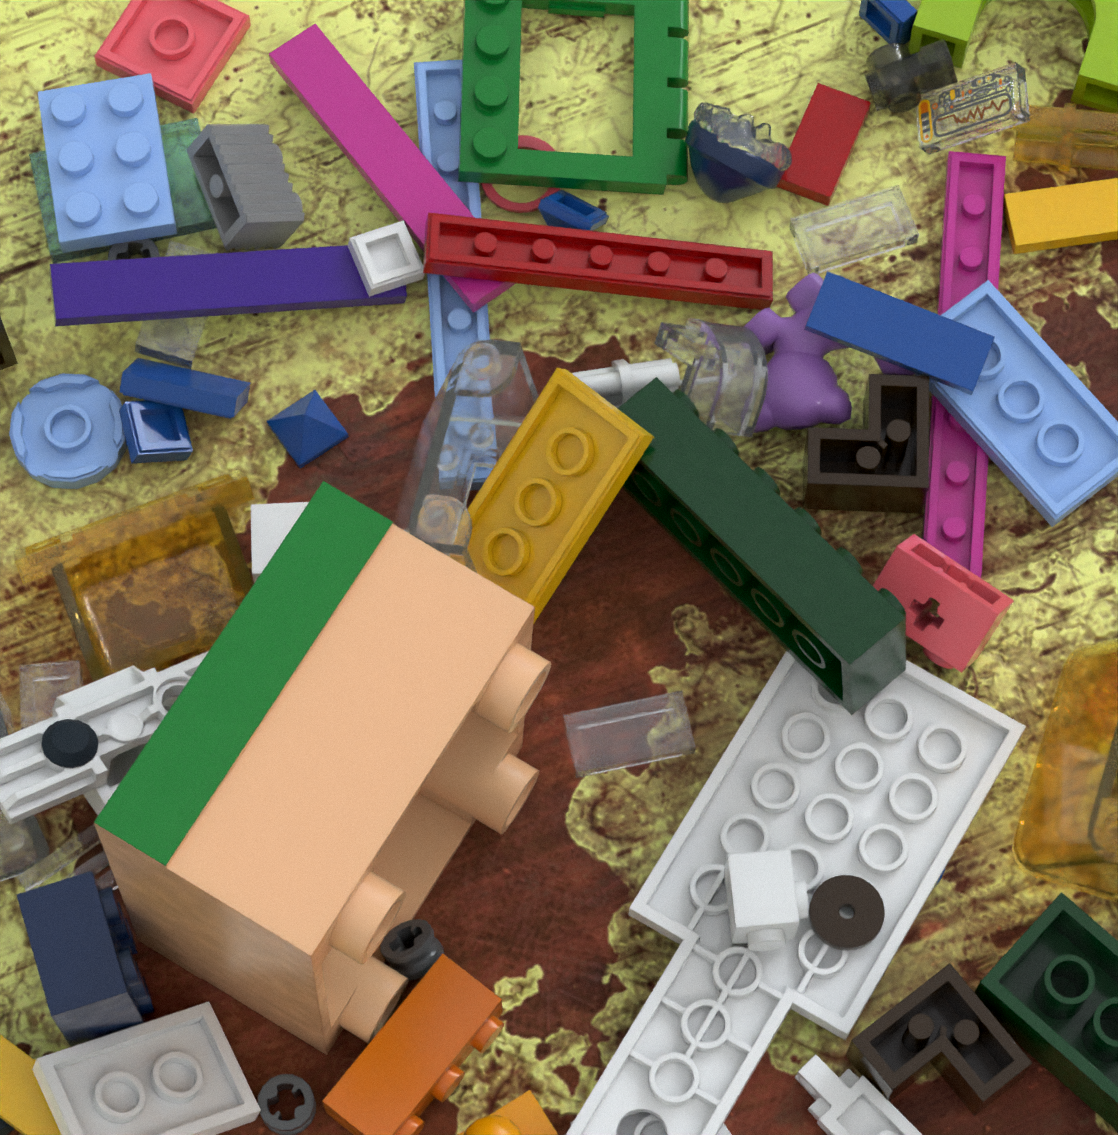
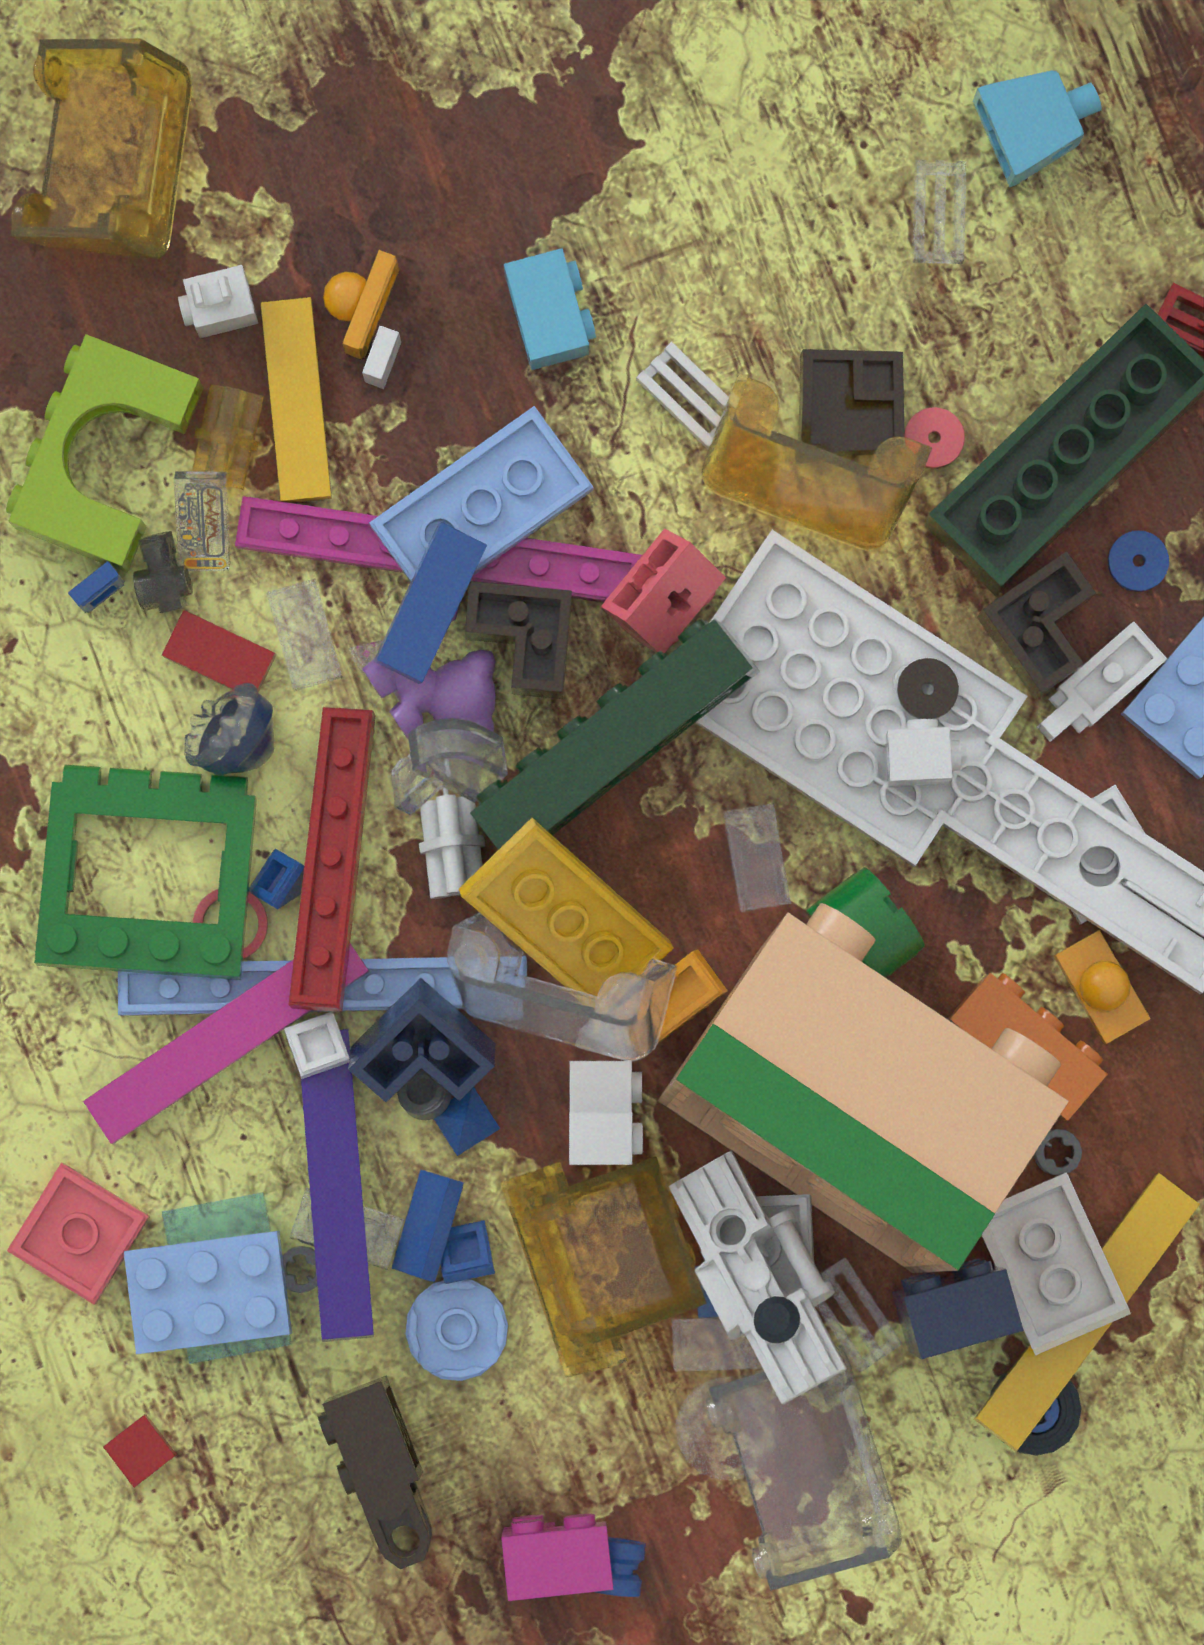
camera: 90 degrees left, 15 degrees up
light grey brick [186,124,305,251] -> none
none -> dark blue brick [348,978,496,1102]
none -> dark grey tile [397,1068,452,1120]
none -> green brick [805,867,925,978]

